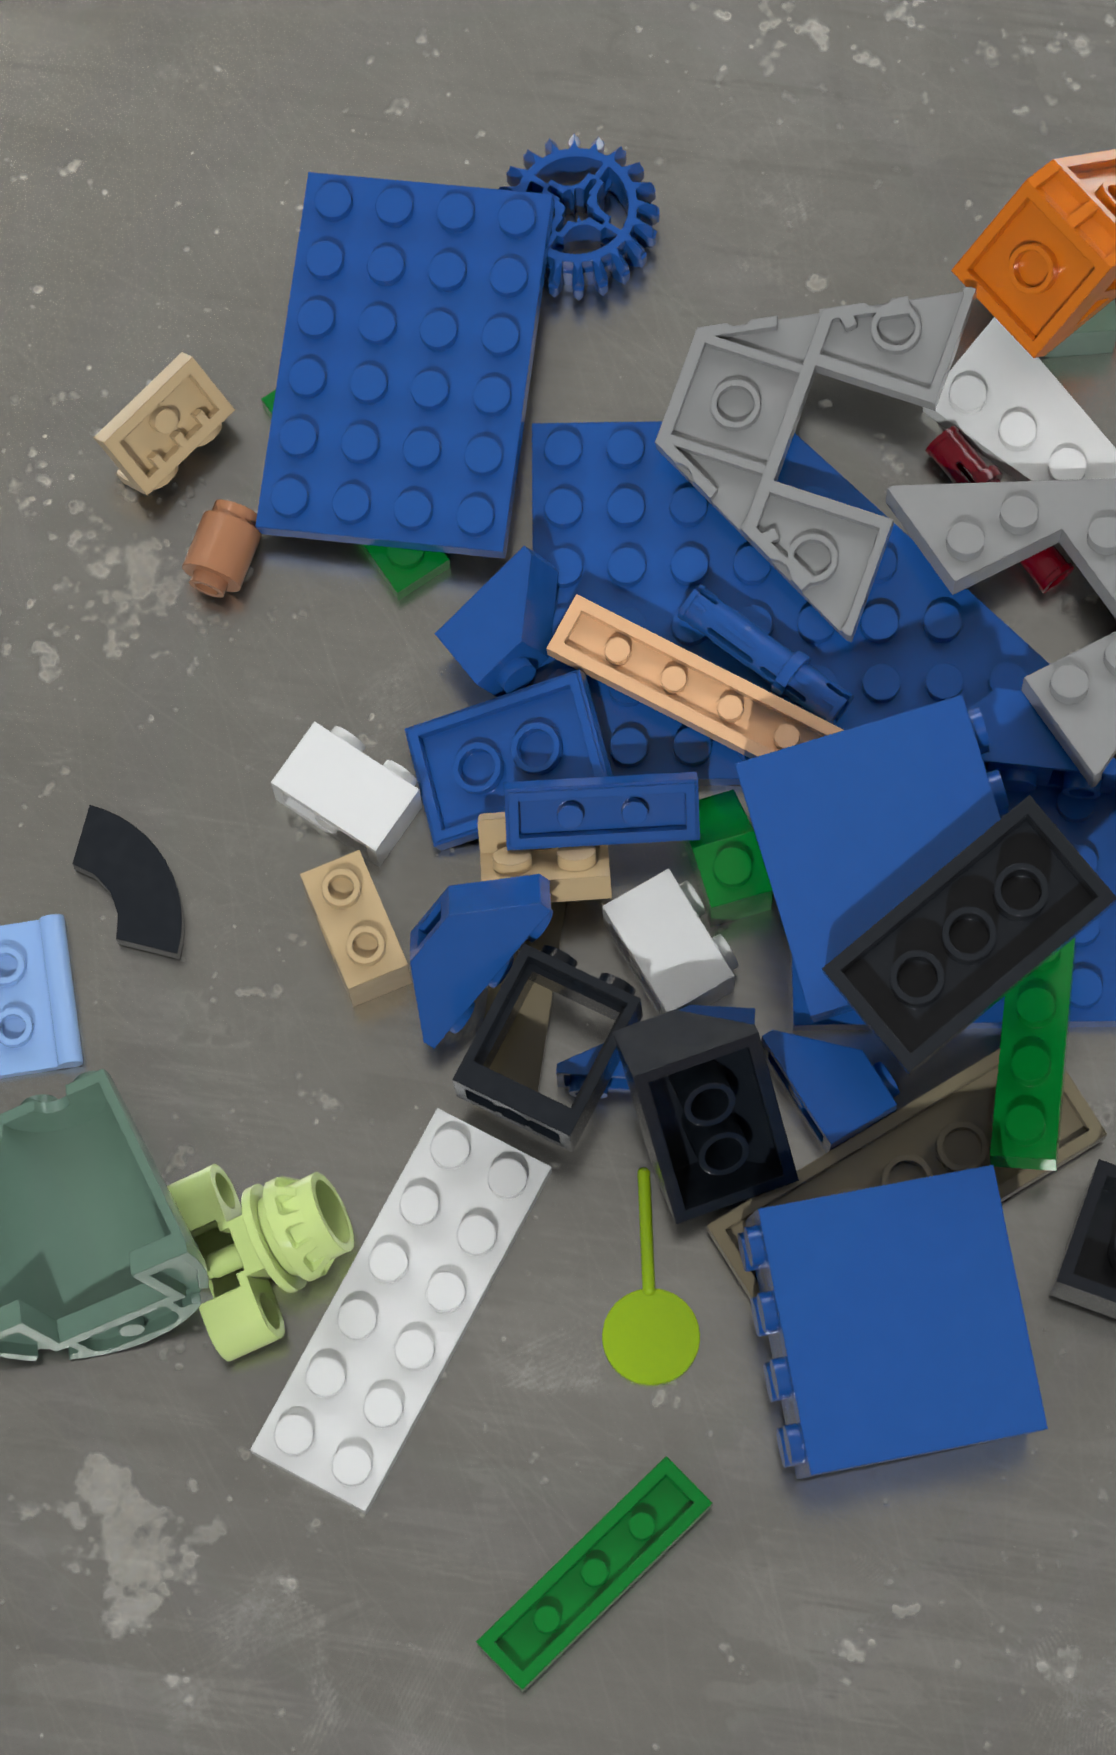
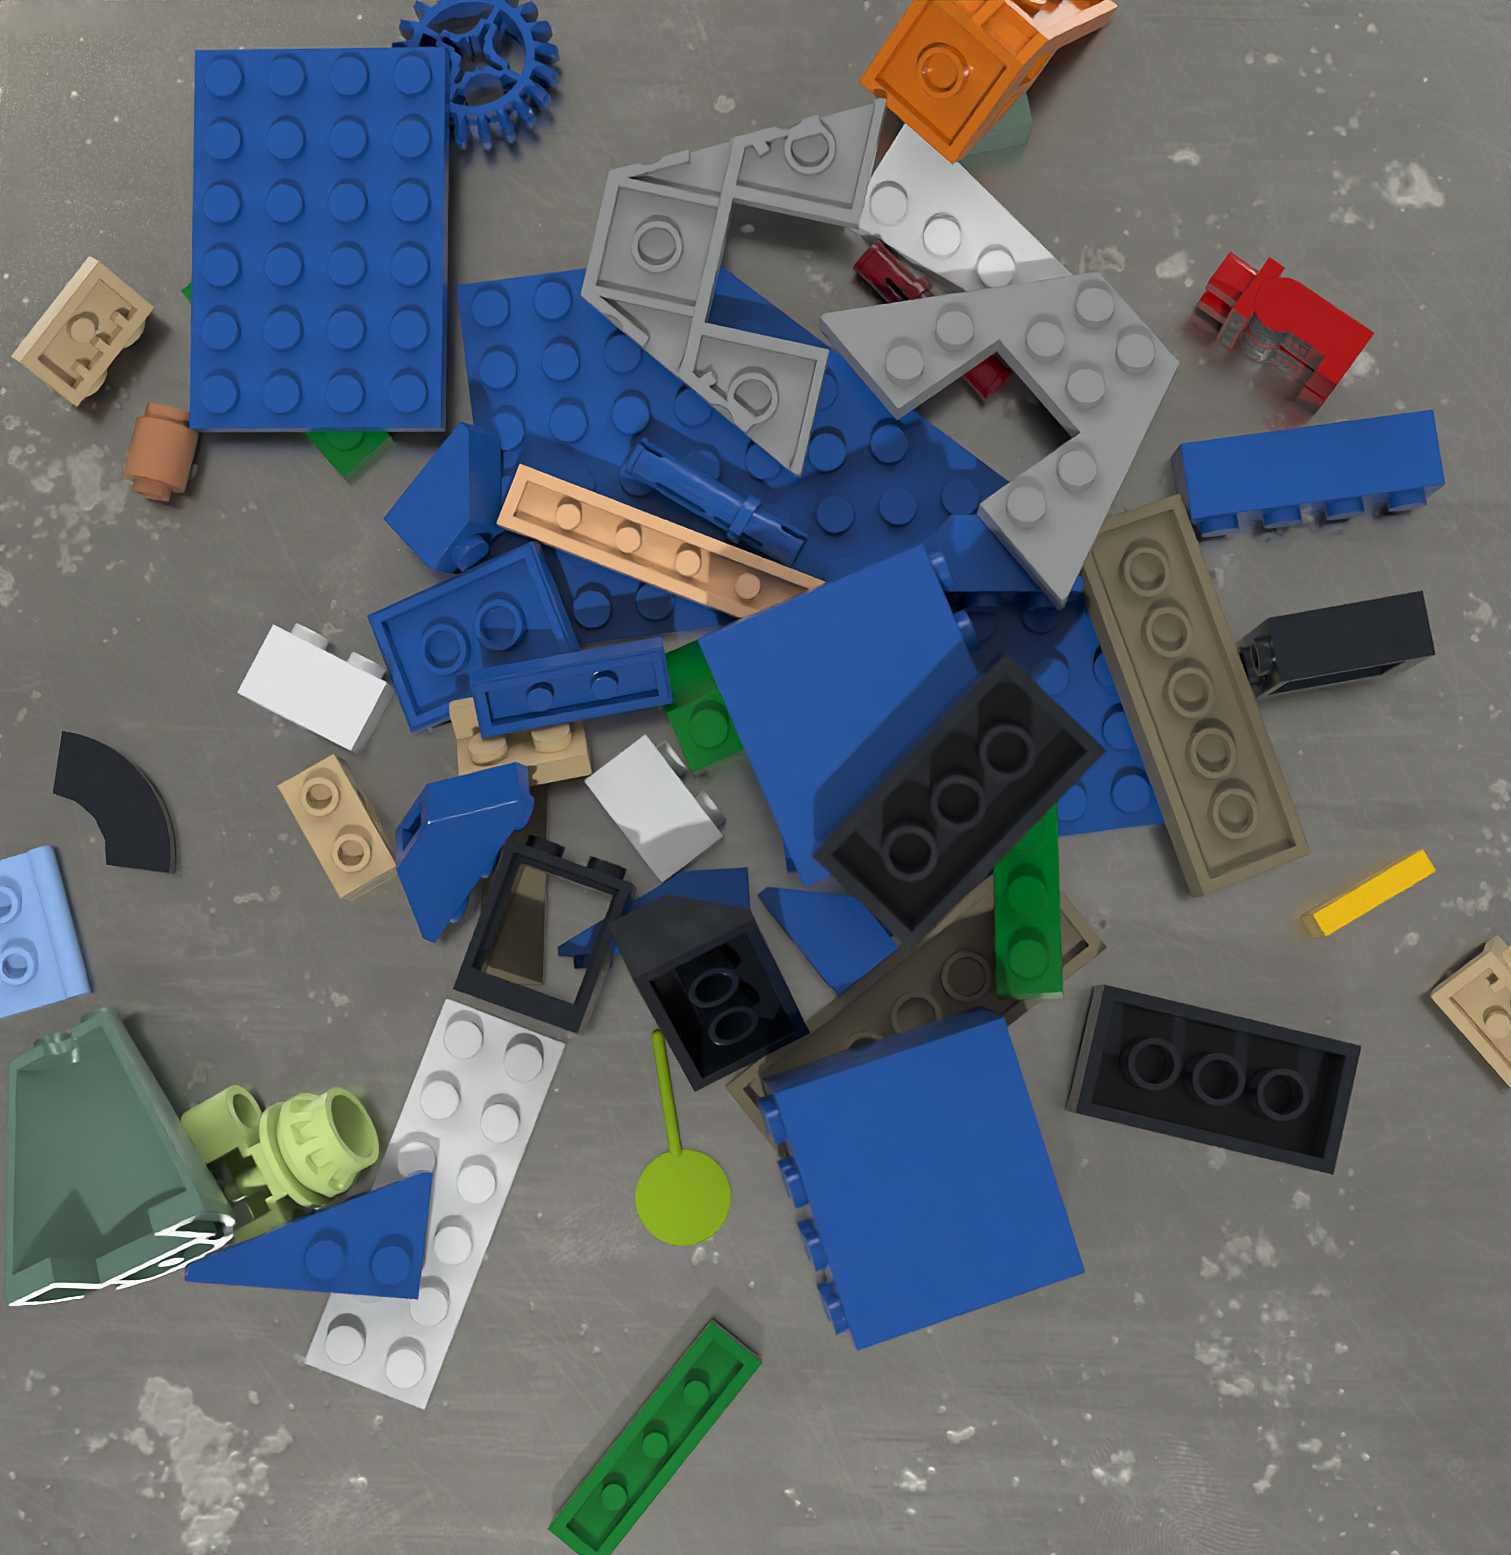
camera: 10 degrees left, 10 degrees up
none -> blue wing [184,1170,433,1300]

